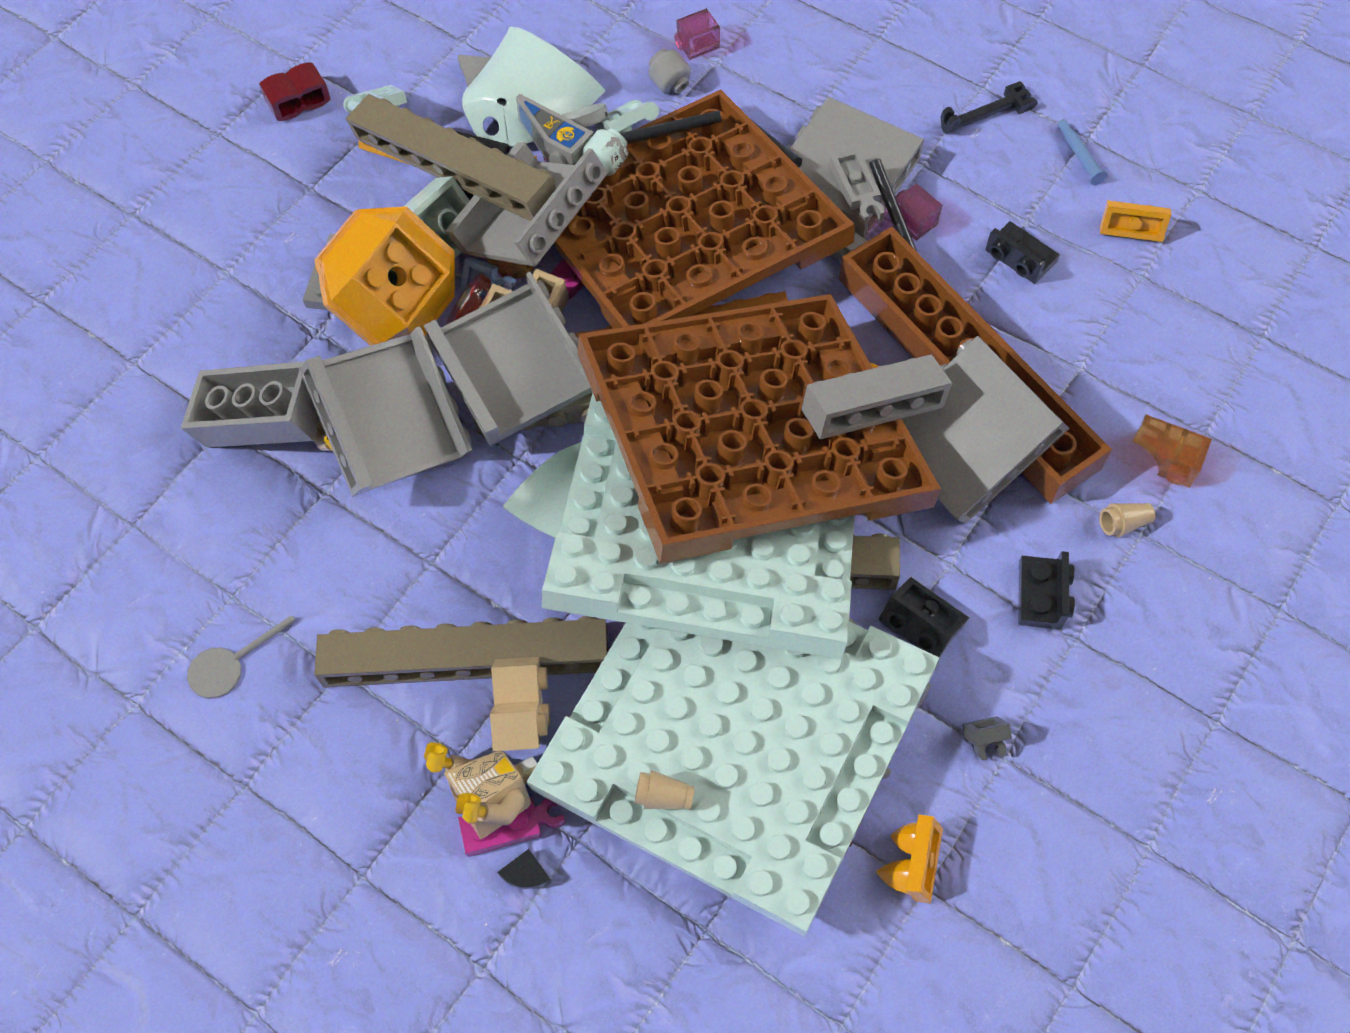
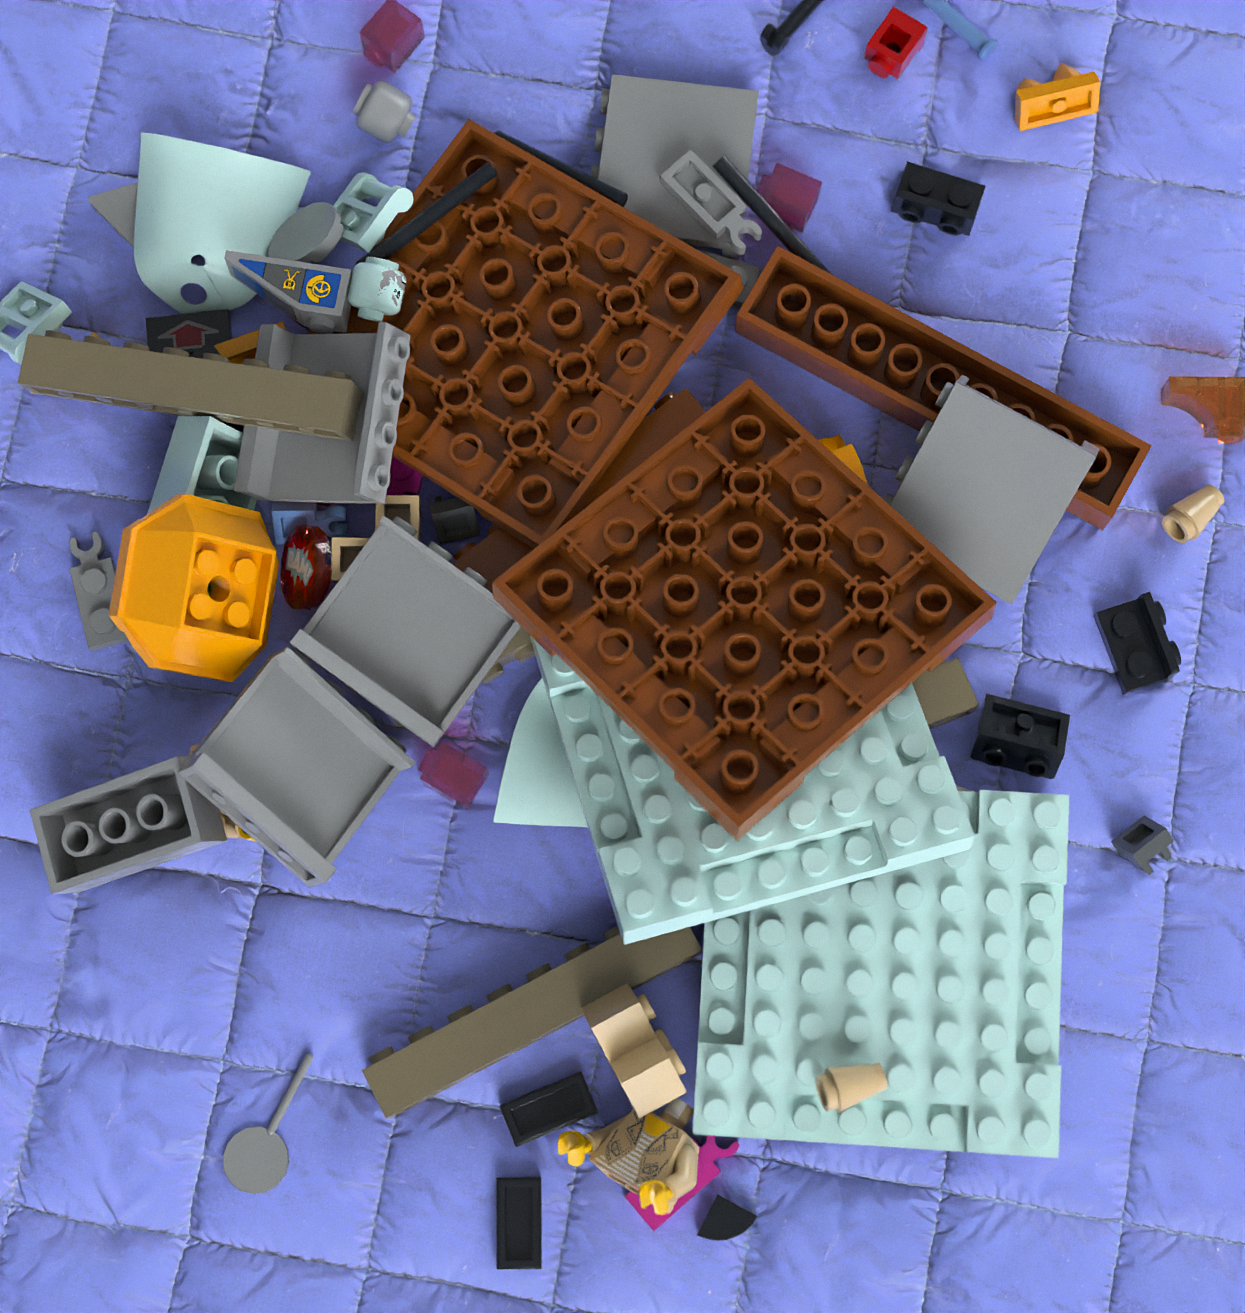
camera: 25 degrees left, 15 degrees up
light grey brick [801,354,952,439] -> none
light orange tile [876,814,943,904] -> none
none -> clear pink brick [418,742,489,810]
none -> dark grey tile [429,496,480,545]
none -> black tile [496,1177,542,1270]
none -> black tile [499,1071,598,1147]
none -> red brick [864,6,928,79]

